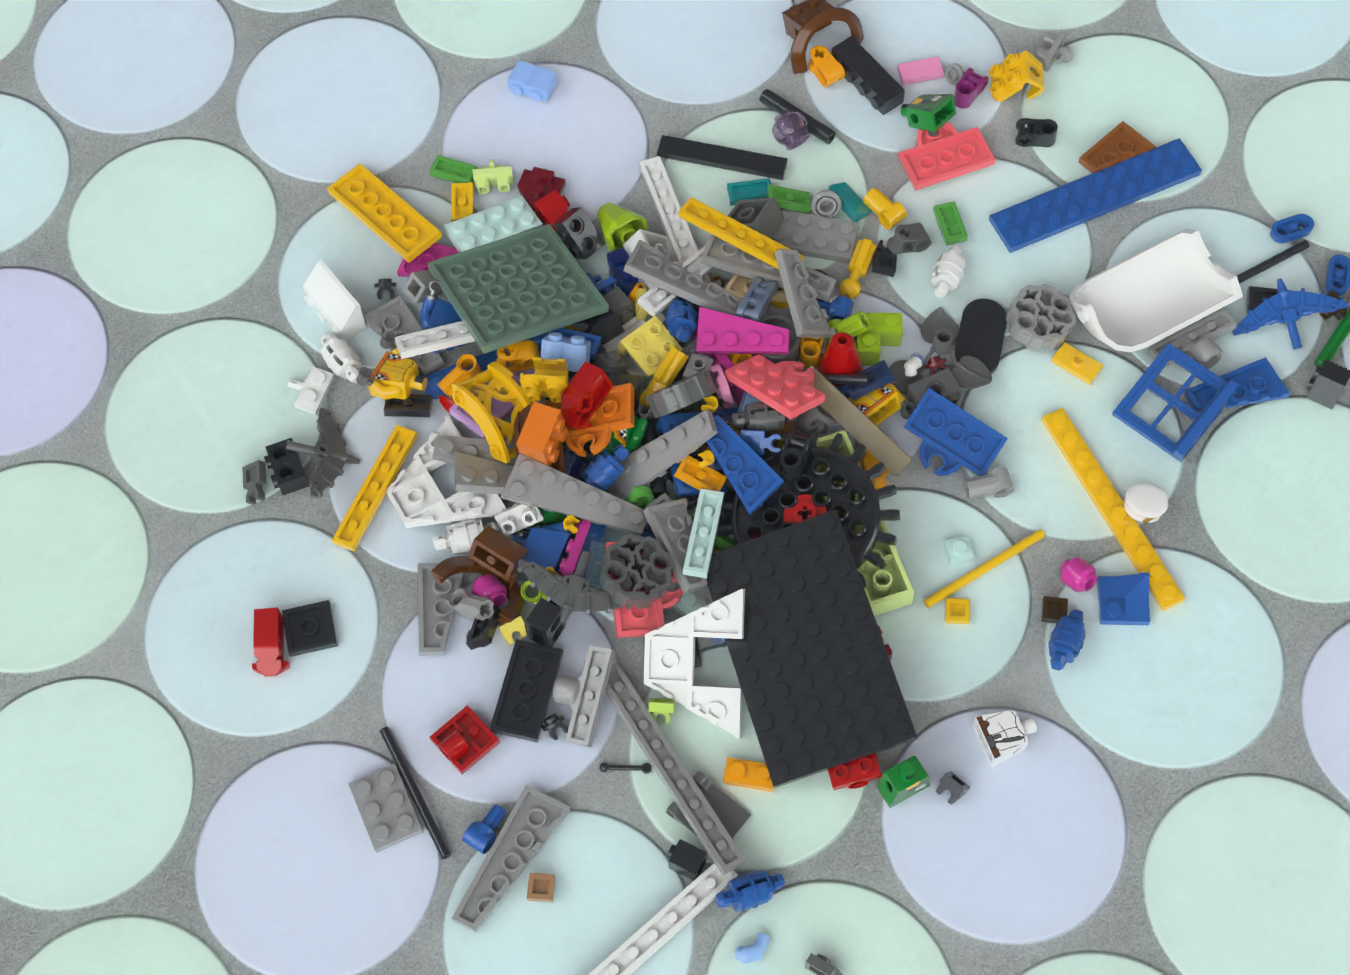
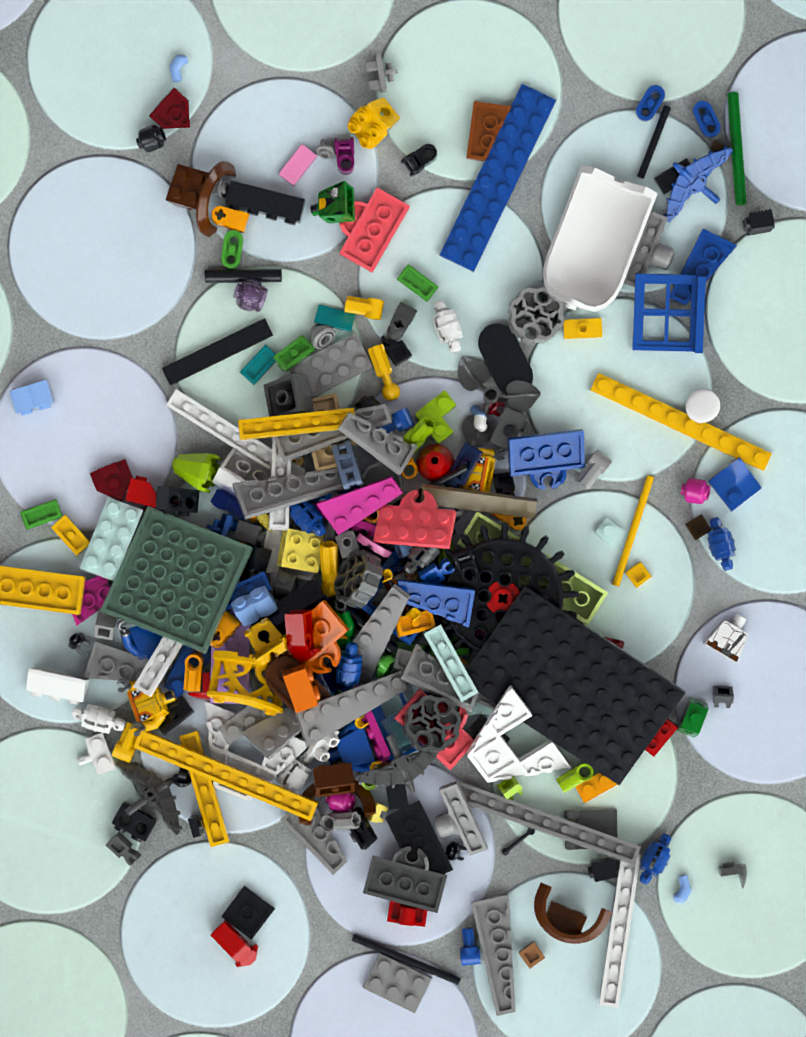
camera: 45 degrees left, 25 degrees up
yellowish green hips [472,159,514,194] -> none
none -> yellow piece [112,722,138,763]
none -> yellow plate [133,731,319,821]
none -> black plate [172,767,192,787]
none -> black plate [188,814,205,838]
none -> light grey plate [212,179,229,198]
none -> bright green plate [221,230,243,269]
none -> dark grey plate [363,846,447,913]
none -> black plate [493,472,515,496]
none -> reddish brown piece [534,882,613,944]
none -> lime piece [556,762,593,793]

